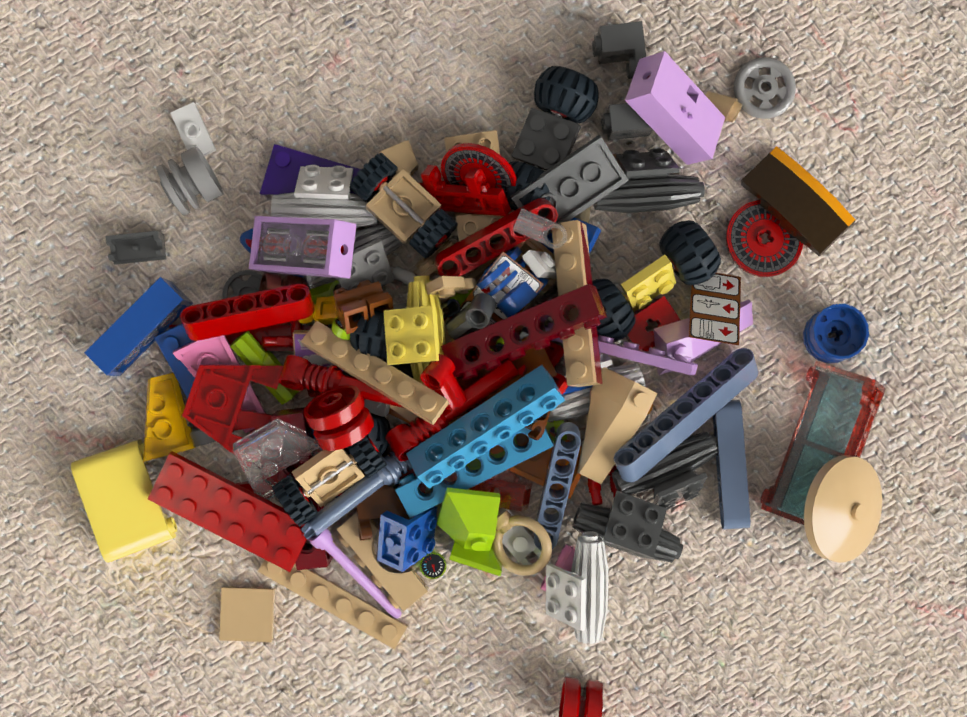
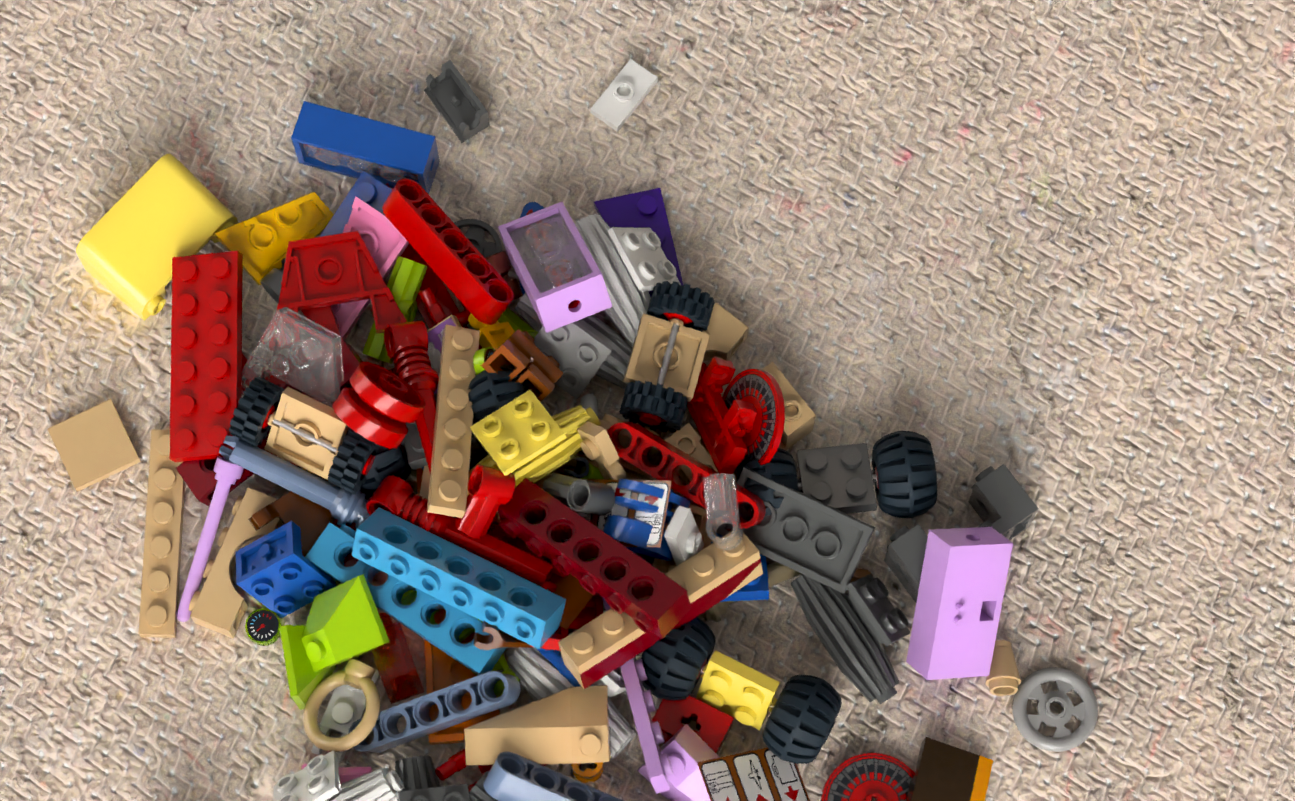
camera: 60 degrees right, 15 degrees down
light grey wheel [156,146,224,216] -> none

